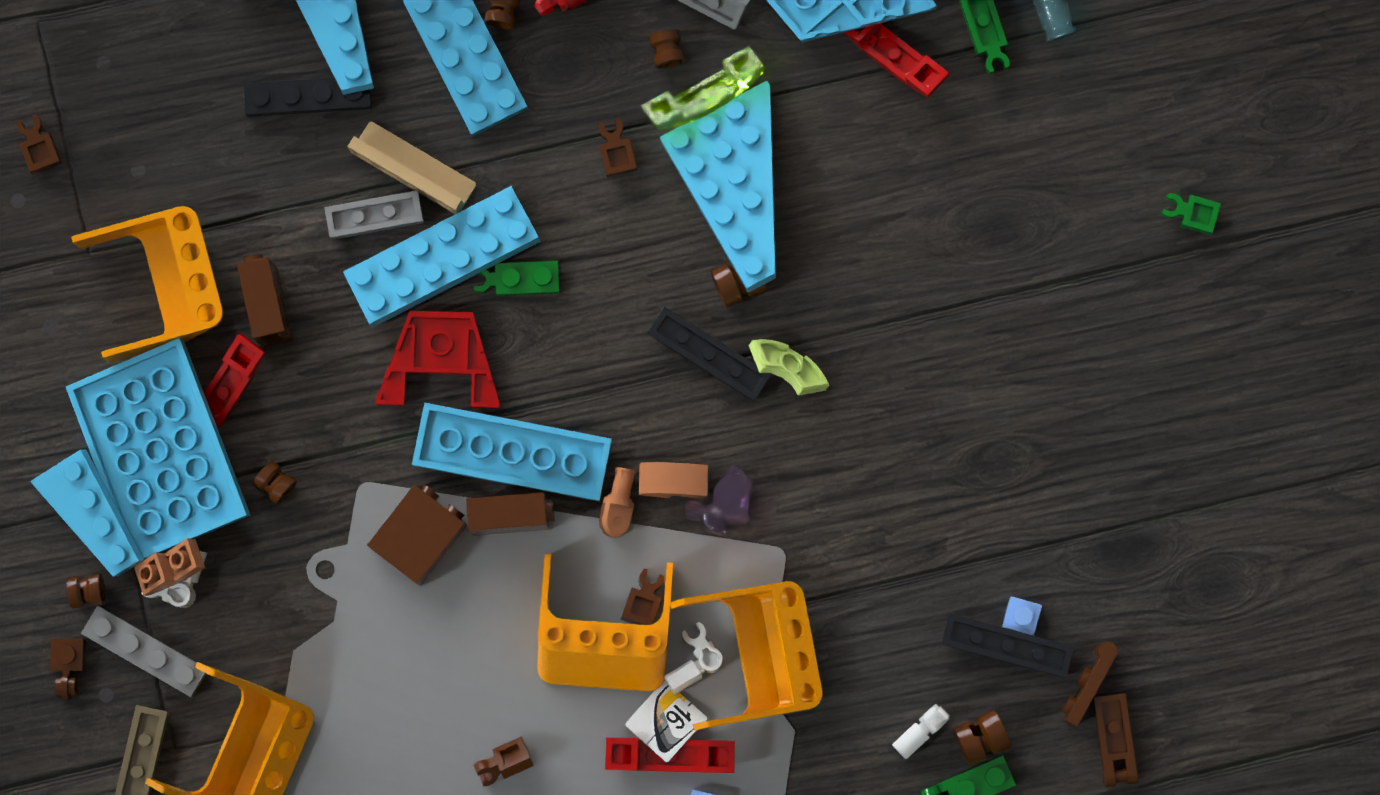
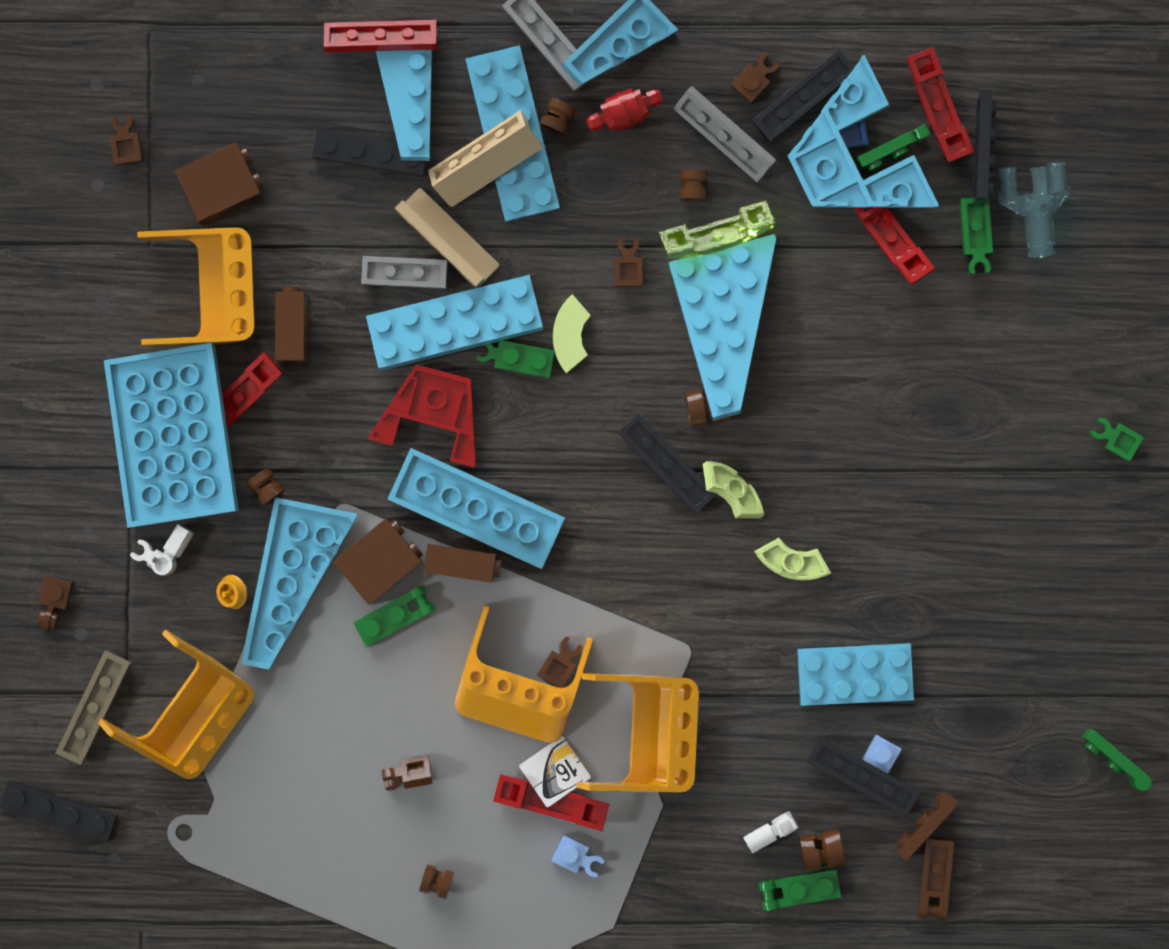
camera: 10 degrees right, 5 degrees up
medium azure wing [30,449,144,577] -> none
reddish brown wheel [67,573,106,609] -> none
light grey plate [81,606,207,698] -> none
nougat slope [134,538,205,596] -> none
nougat arm [599,467,636,538] -> none
nougat slope [639,462,708,499] -> none
white bar [664,622,723,695] -> none
clear purple animal [684,464,752,535] -> none
none -> reddish brown brick [175,142,264,225]
none -> light orange hat [216,575,247,609]
none -> medium azure wing [241,497,359,670]
none -> green plate [353,585,436,647]
none -> tan panel [428,110,543,207]
none -> yellowish green tile [553,294,591,374]
none -> yellowish green tile [754,538,831,580]
none -> medium azure plate [797,643,914,706]
none -> green plate [1082,728,1152,791]

